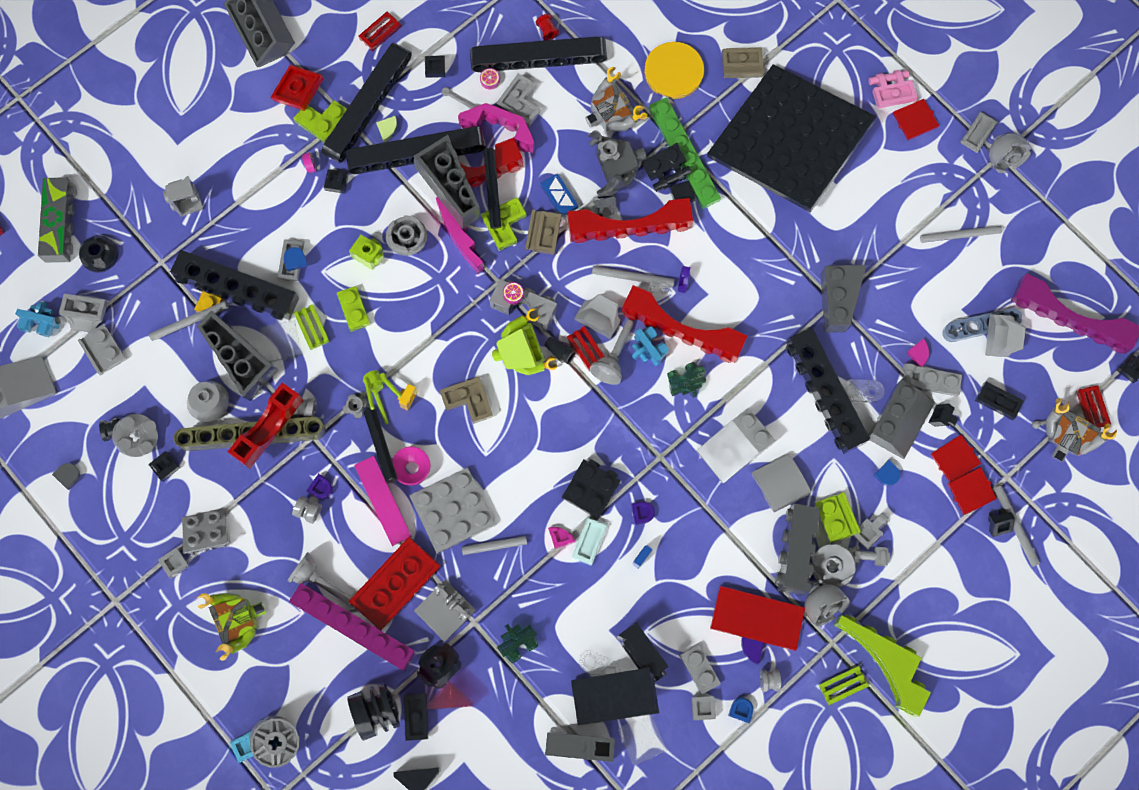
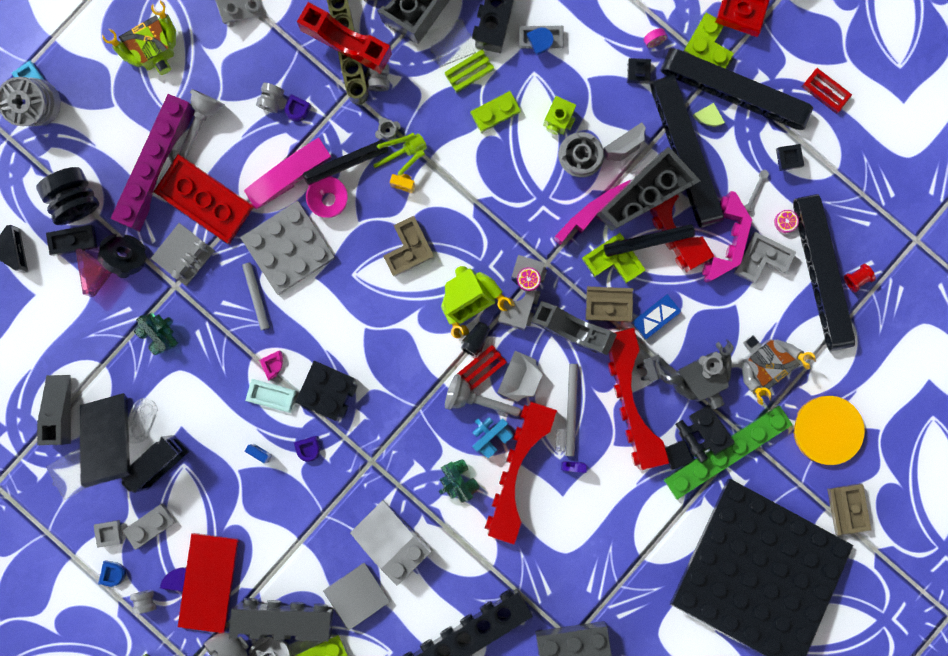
camera: 85 degrees right, 10 degrees up
none -> dark grey arch [532,301,617,355]
none -> light grey slope [603,122,646,161]

